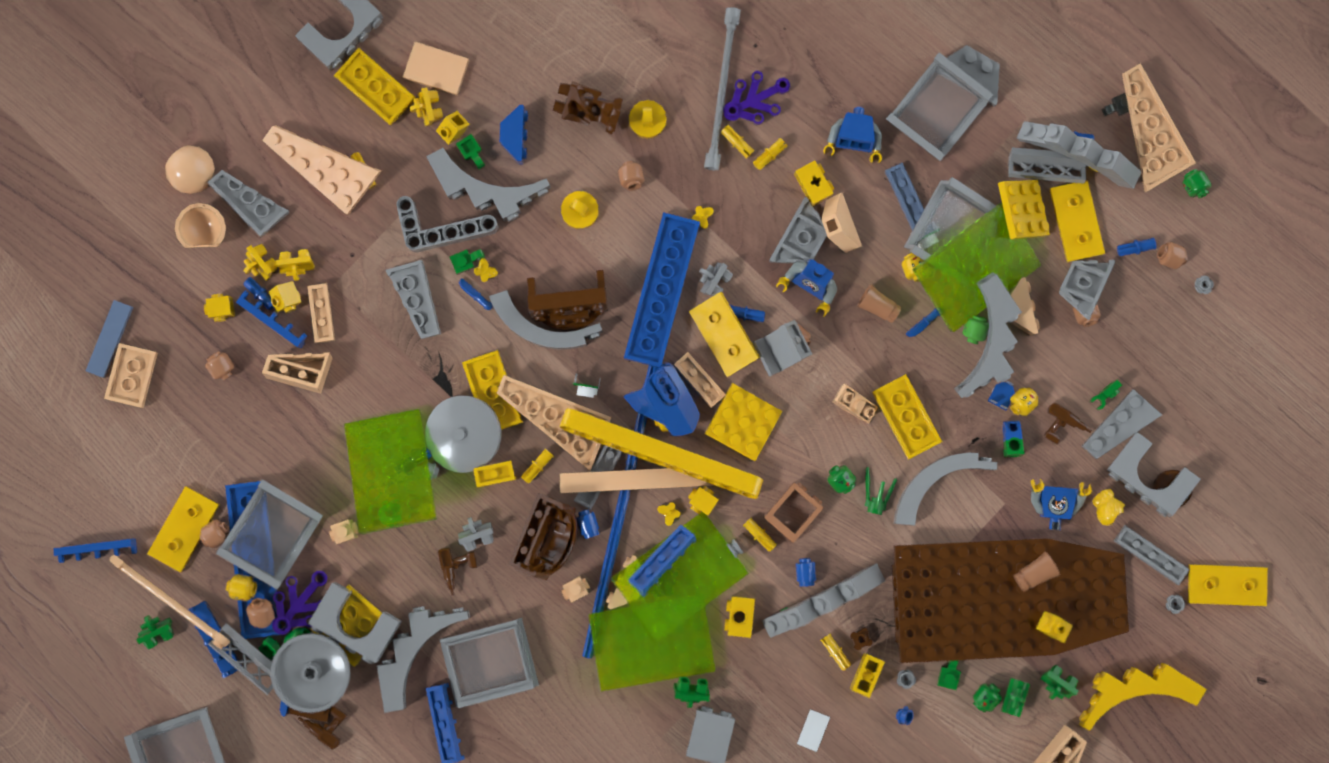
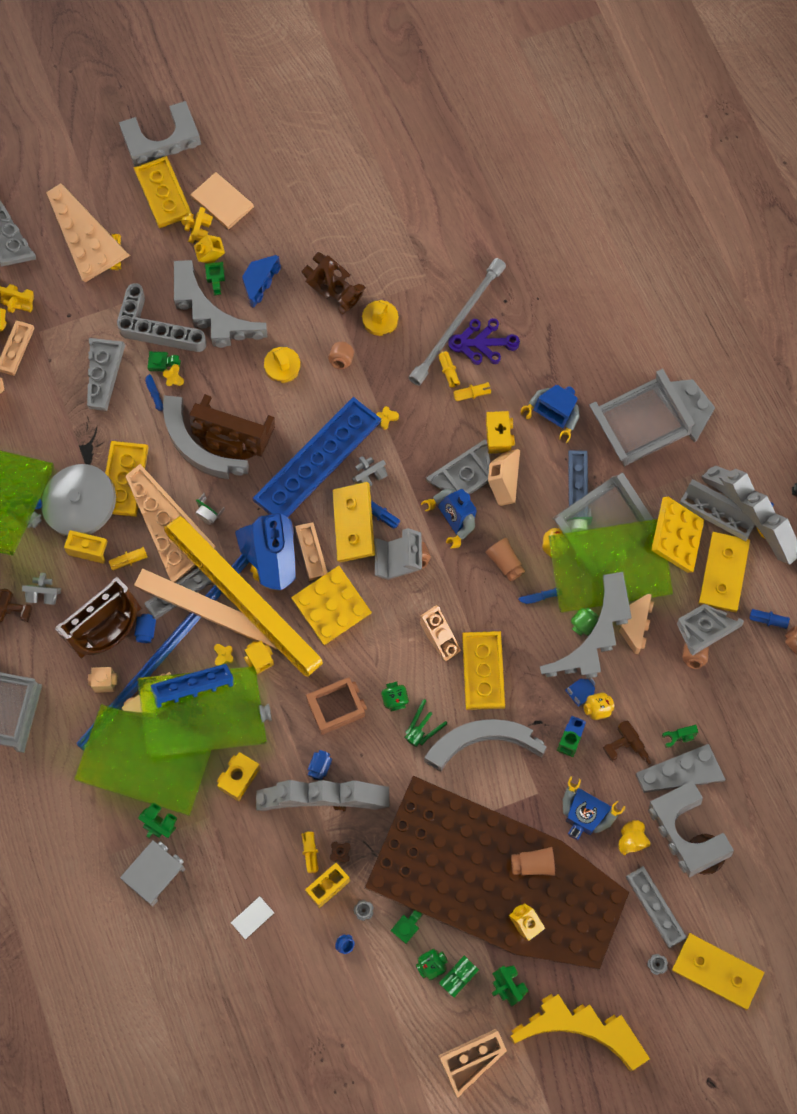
camera: 25 degrees right, 15 degrees down
yellow axle [742,517,777,552] -> none

